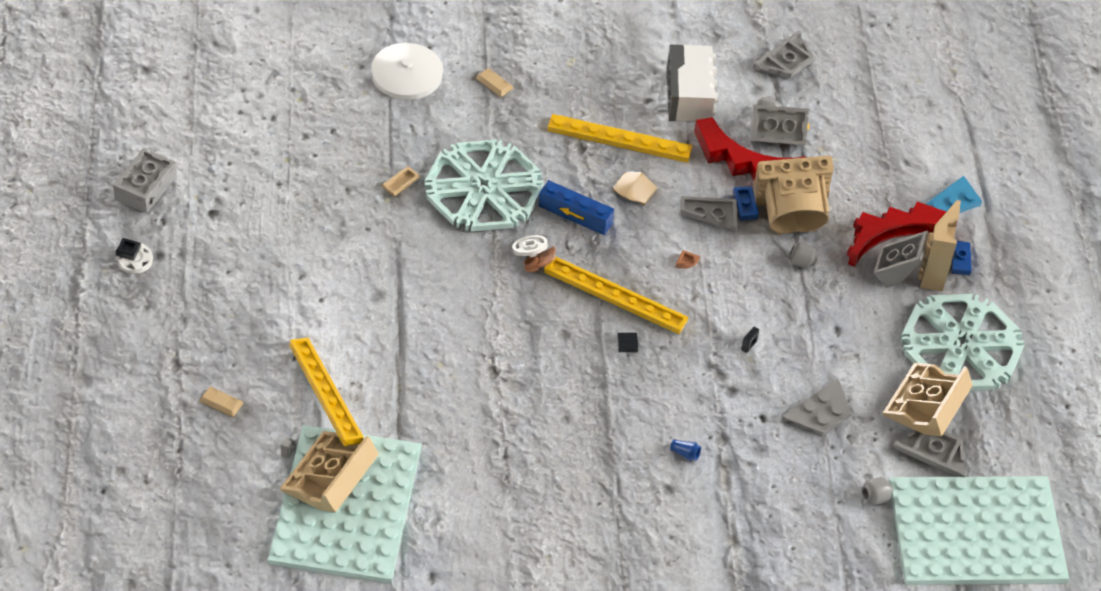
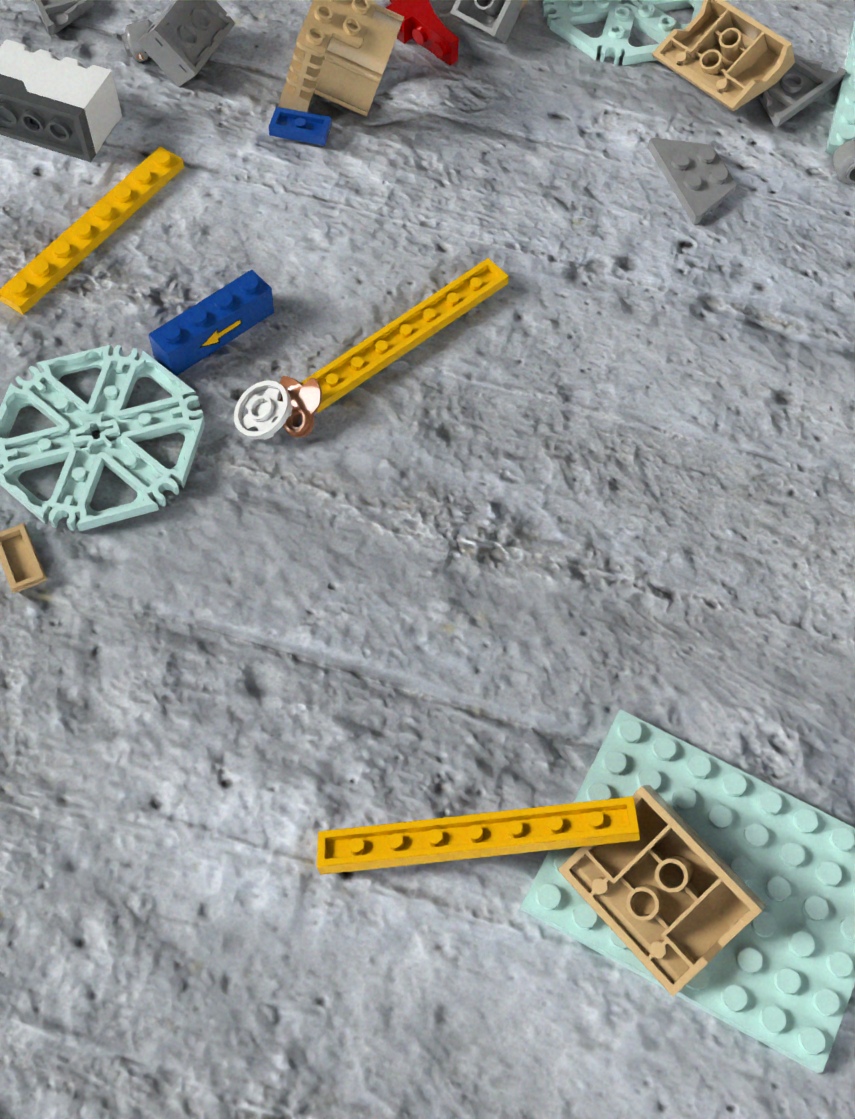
camera: 70 degrees left, 10 degrees up
tan tile [199,386,244,417] -> none
light grey tile [281,437,296,459] -> none
tan slope [613,172,657,205] -> none
black tile [617,332,638,352] -> none
blue cone [670,439,701,461] -> none
nougat tile [676,250,700,269] -> none
light grey wing [681,196,737,232] -> none
red arch [694,117,806,182] -> none
black tile [741,326,760,353] -> none
light grey head [789,242,818,269] -> none

